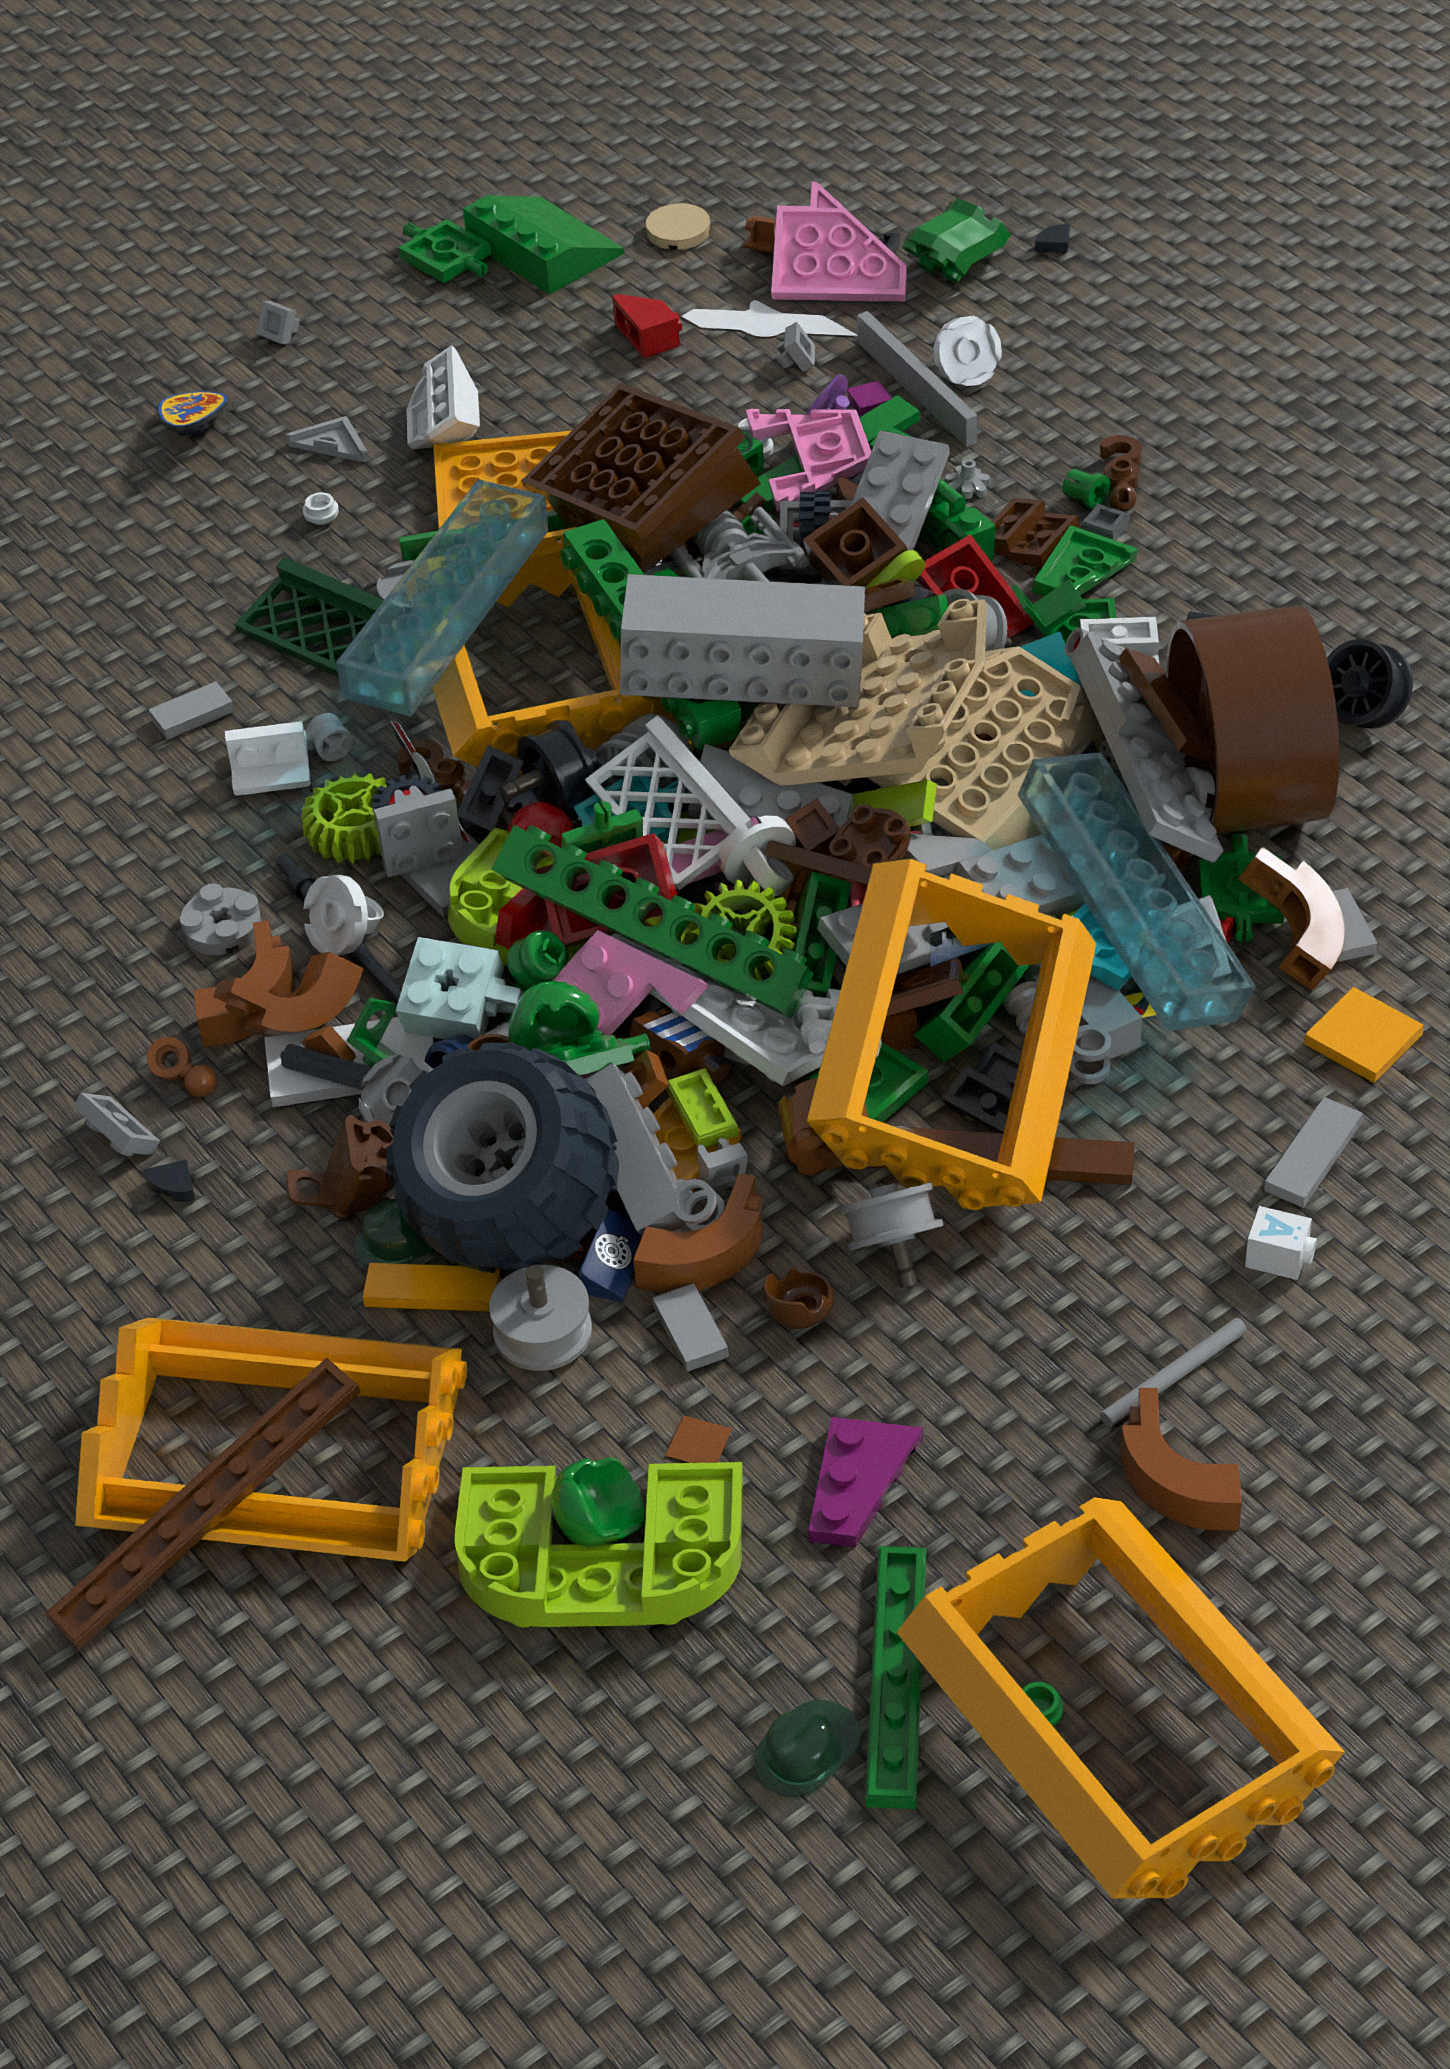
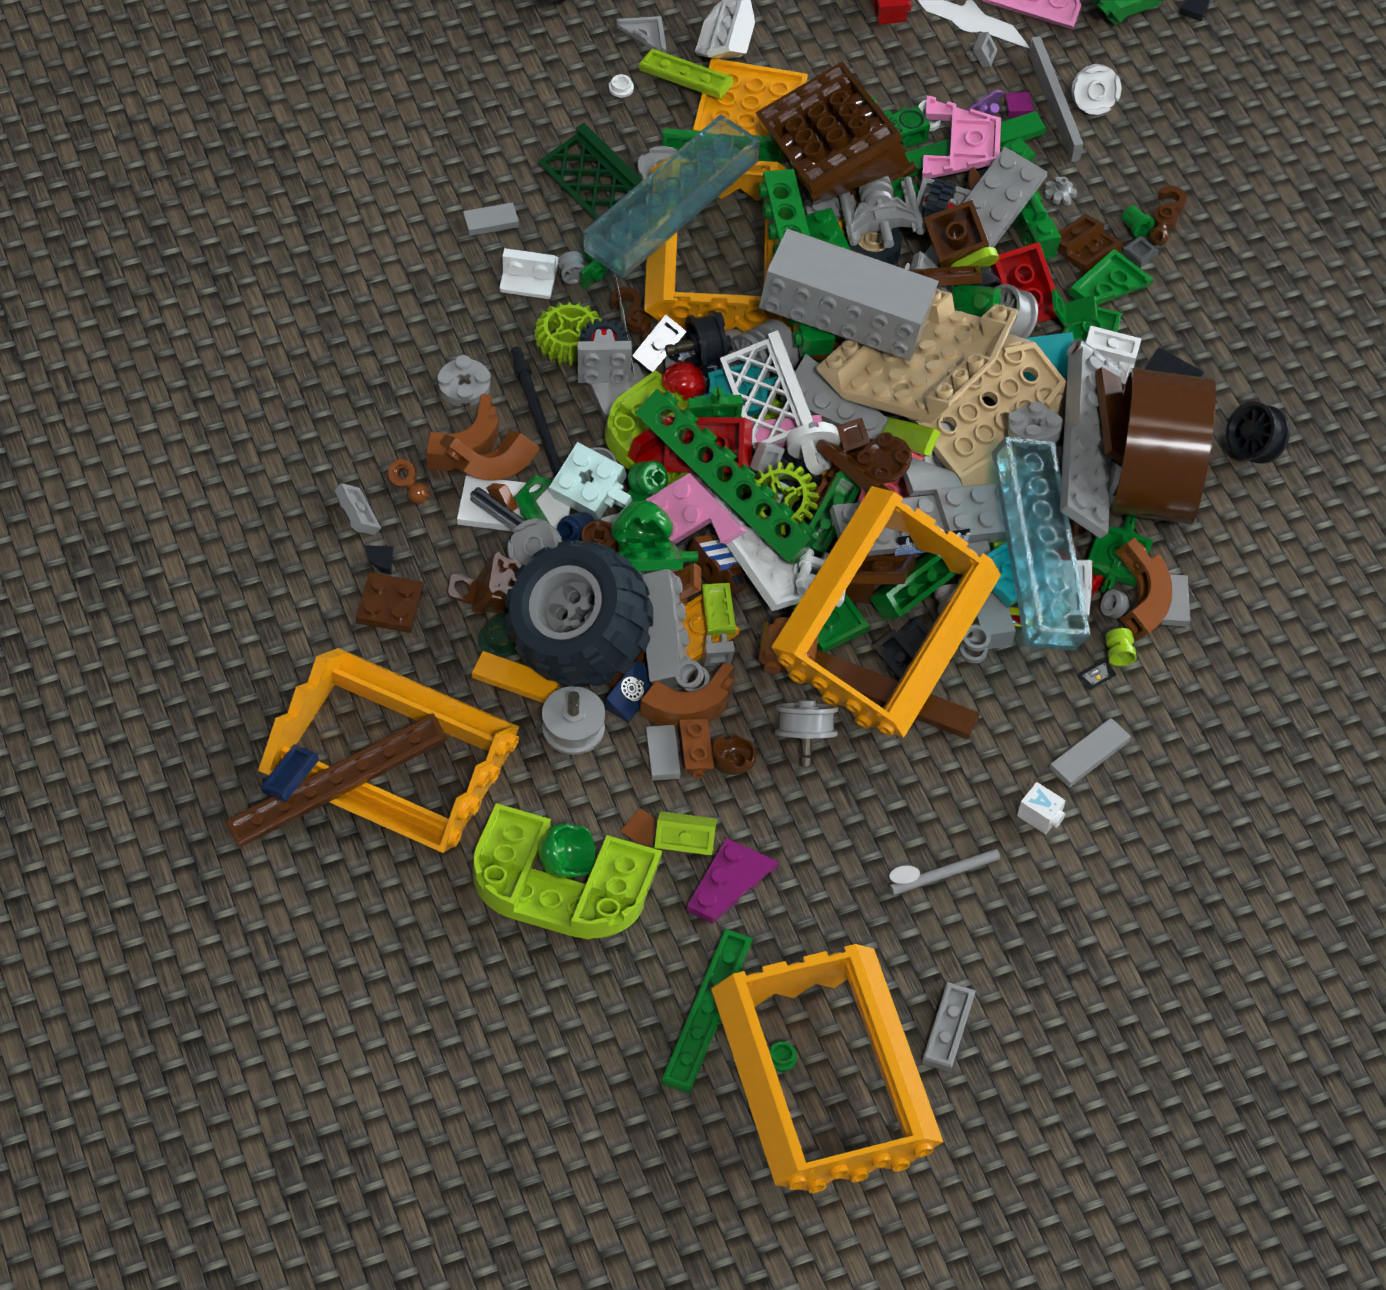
camera: 10 degrees right, 10 degrees up
white tile [304,875,384,956] -> none
clear green piece [754,1700,861,1797] -> none
dark orange arch [1120,1388,1242,1531] -> none
light orange tile [1304,987,1424,1083] -> none
none -> dark blue tile [260,744,319,803]
none -> reddish brown plate [356,572,424,633]
none -> green bracket [580,238,609,290]
none -> lime tile [638,48,734,99]
none -> lime panel [654,811,717,855]
none -> dark orange hinge [679,719,714,779]
none -> light grey tile [750,442,785,473]
none -> white sticker [889,866,920,884]
none -> light grey tile [922,982,976,1072]
none -> light grey plate [1008,402,1063,447]
none -> black sticker [1078,660,1117,689]
none -> light grey tile [1101,589,1130,619]
none -> lime wheel [1105,628,1137,666]

